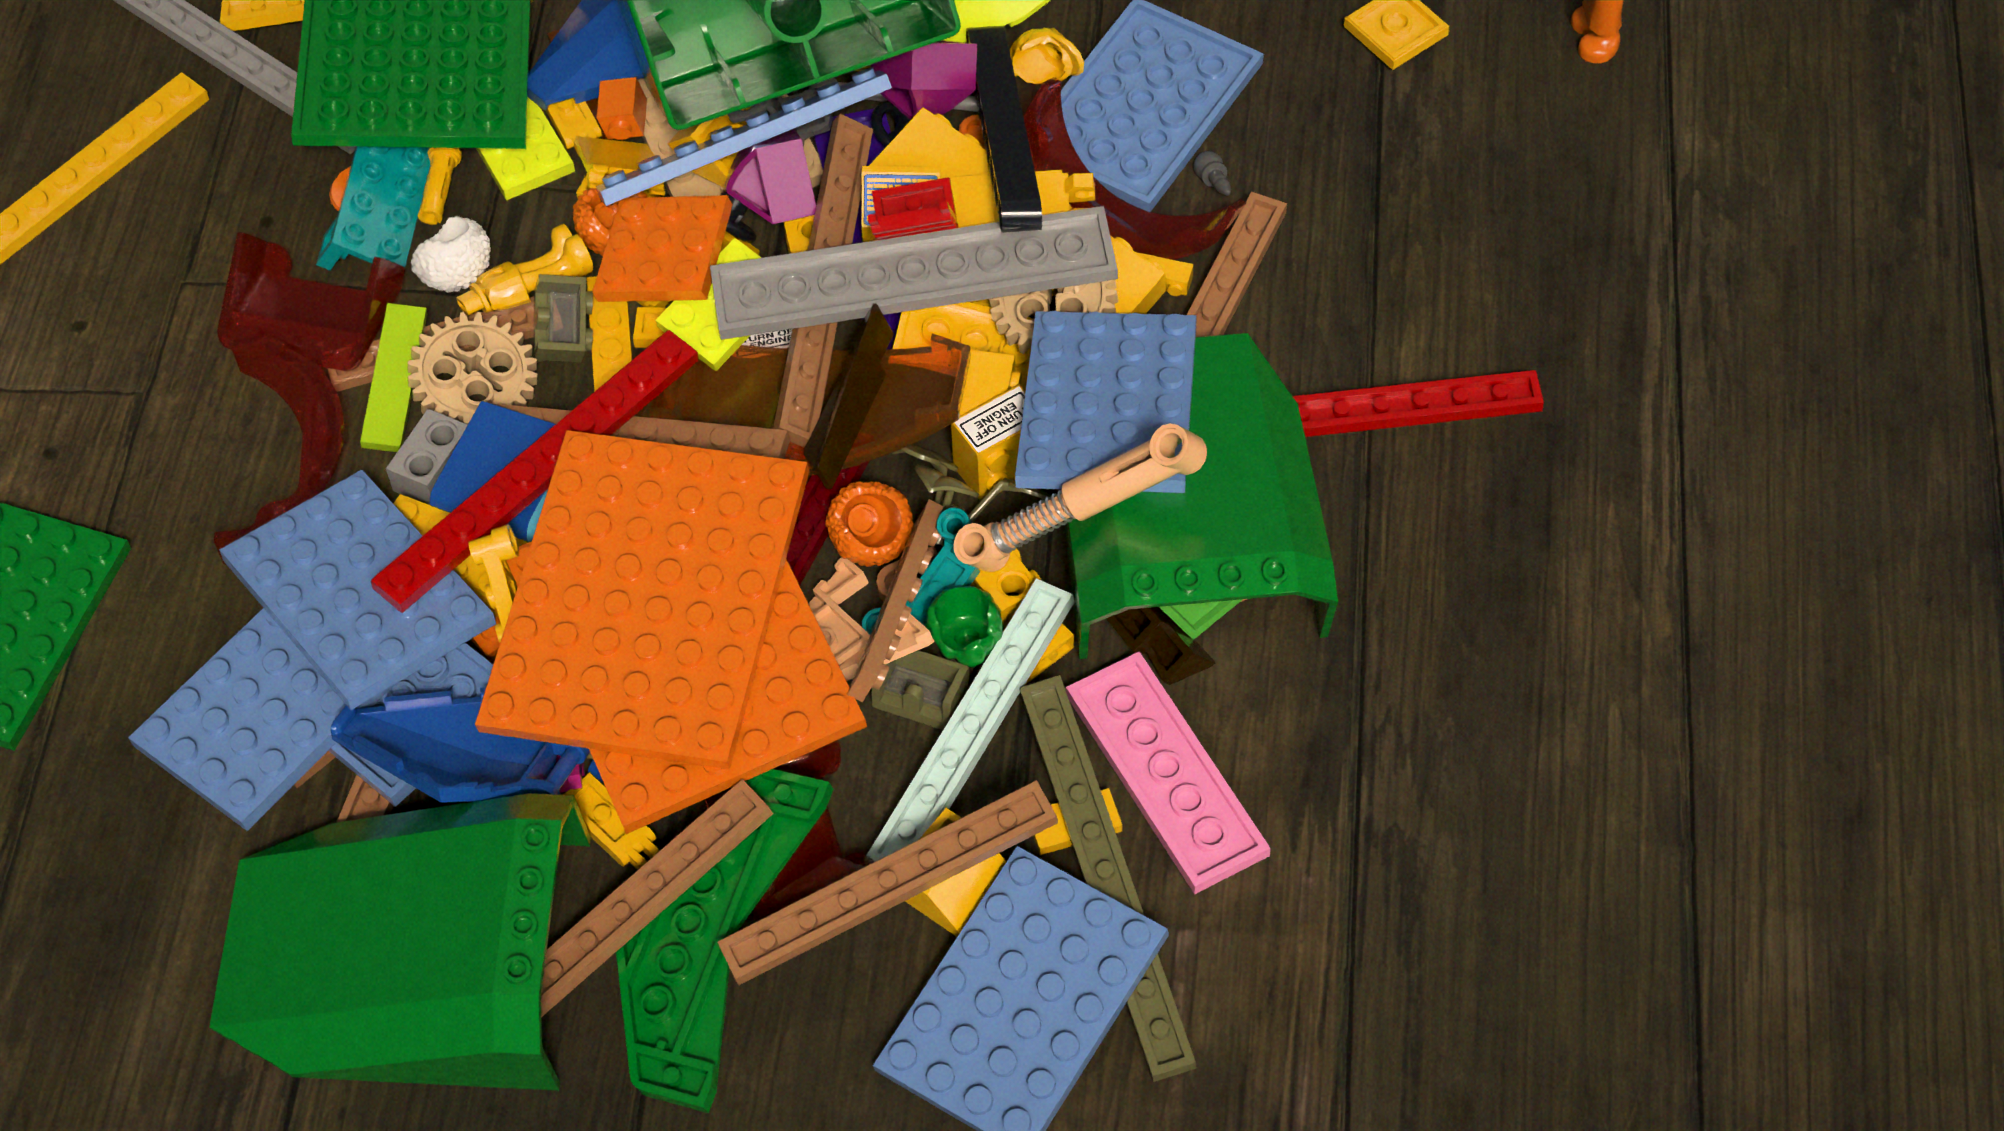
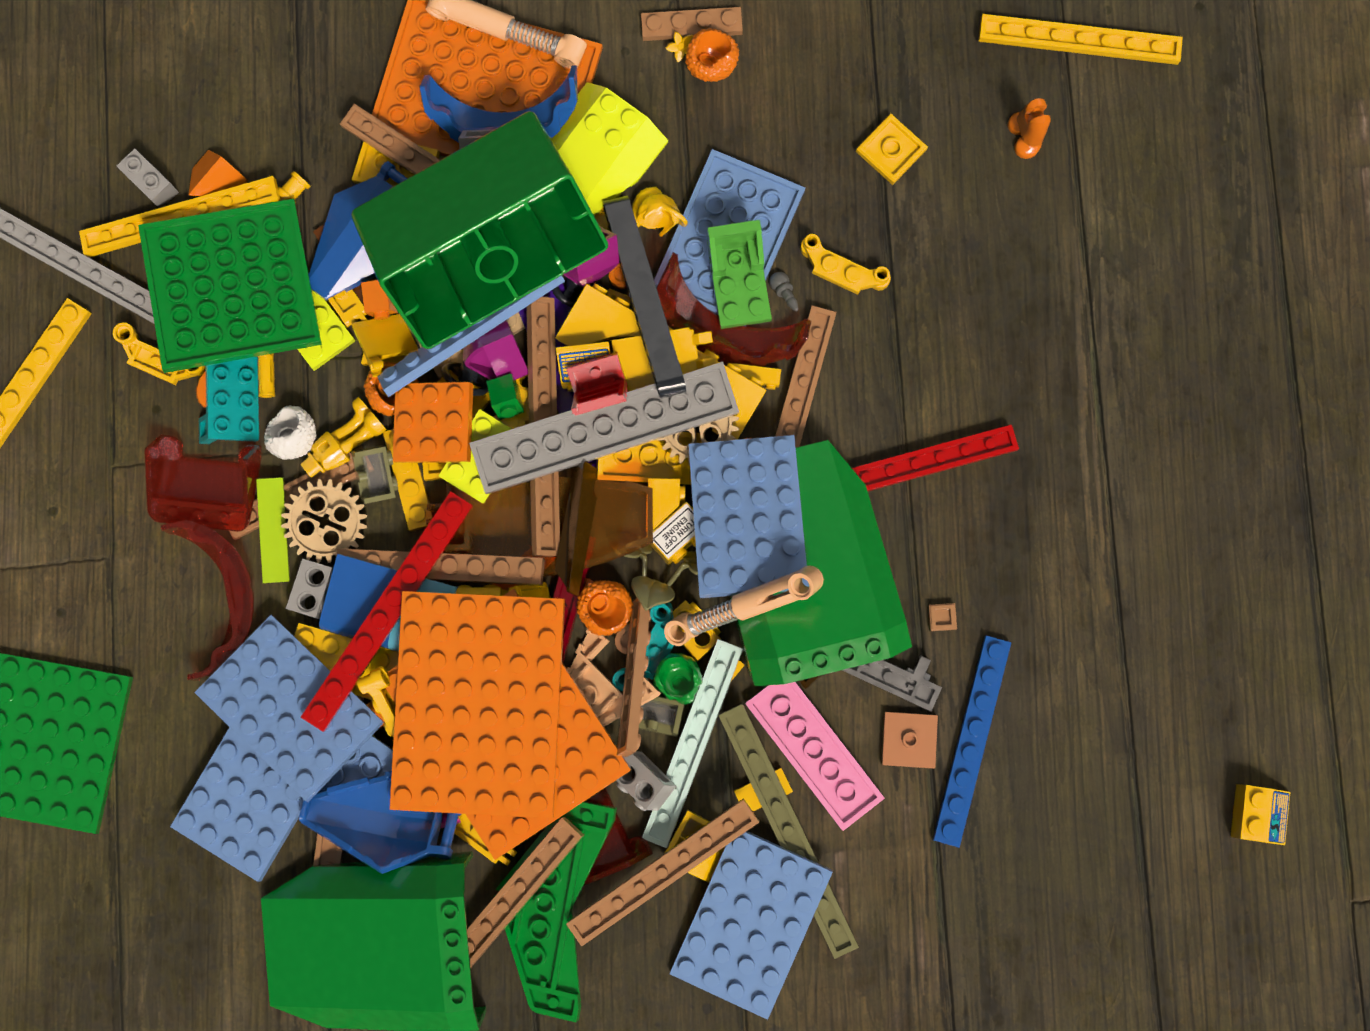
camera: 10 degrees left, 25 degrees up
none -> yellow plate [113,322,205,386]
none -> green brick [487,374,524,420]
none -> light grey brick [616,751,677,811]
none -> bright green bracket [707,220,772,329]
none -> yellow plate [800,234,891,295]
none -> flat silver hinge [842,656,942,711]
none -> nougat plate [881,712,938,769]
none -> medium nougat tile [928,603,957,631]
none -> blue plate [932,636,1011,848]
none -> yellow slope [1231,784,1290,845]

